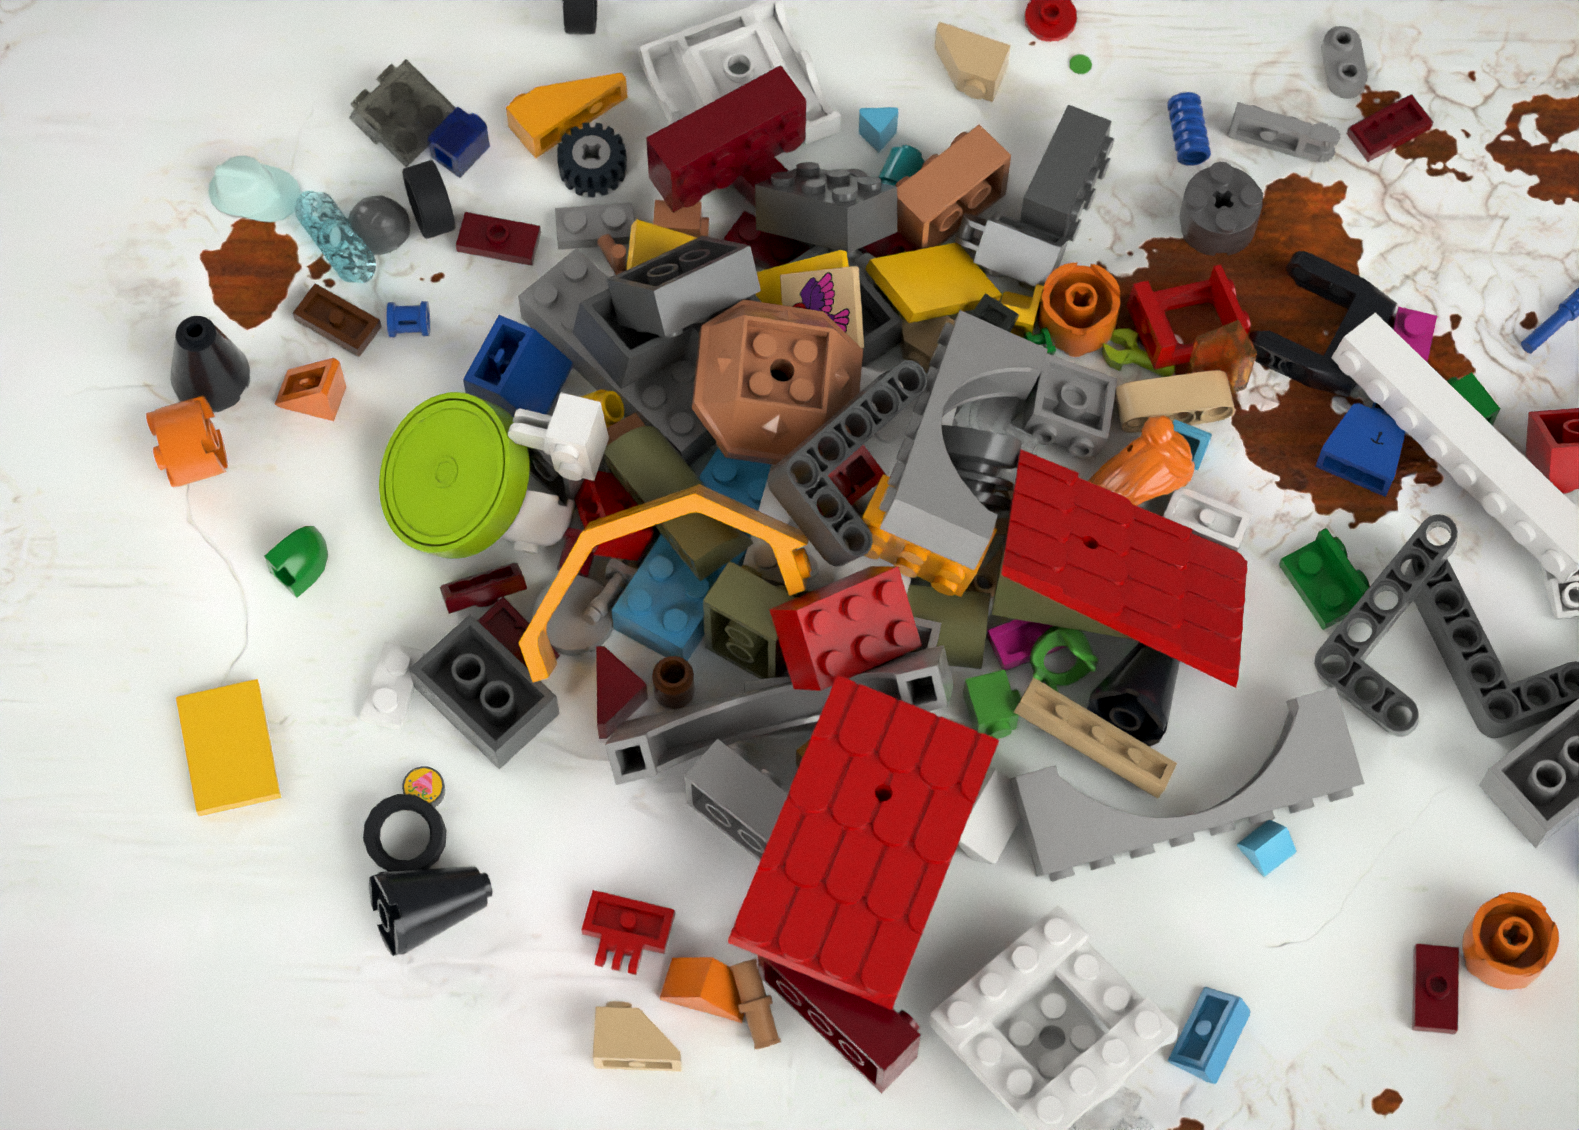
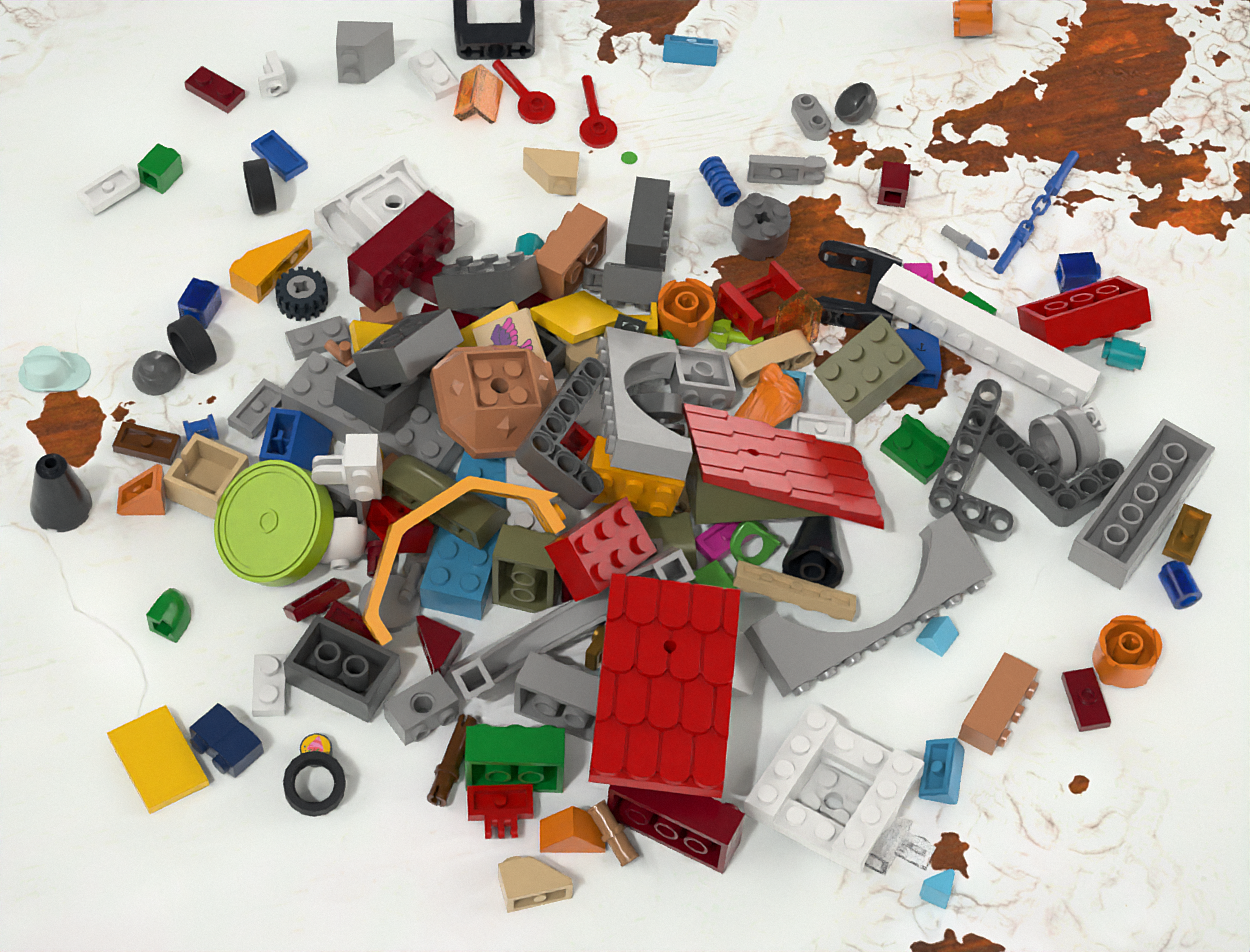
camera: 20 degrees left, 10 degrees down
orange brick [146,395,228,487] -> none
clear light blue beam [295,190,376,283] -> none
clear smoke plate [349,59,461,168] -> none
black cone [369,866,493,956] -> none
dark red plate [456,212,541,266] -> none
reddish brown brick [652,656,695,709] -> none
medium azure slope [859,107,898,153] -> none
dark red plate [1346,94,1433,162] -> none
none -> tan piece [163,433,249,520]
none -> dark blue brick [189,703,264,778]
none -> light grey plate [227,378,283,439]
none -> light grey brick [383,671,459,746]
none -> reddish brown pin [427,714,478,807]
none -> green brick [465,723,565,793]
none -> olive brick [813,314,925,424]
none -> dark grey piece [835,82,877,124]
none -> dark red brick [877,161,911,208]
none -> light grey piece [941,224,988,260]
none -> nougat brick [958,652,1039,756]
none -> light grey wheel [1028,405,1100,478]

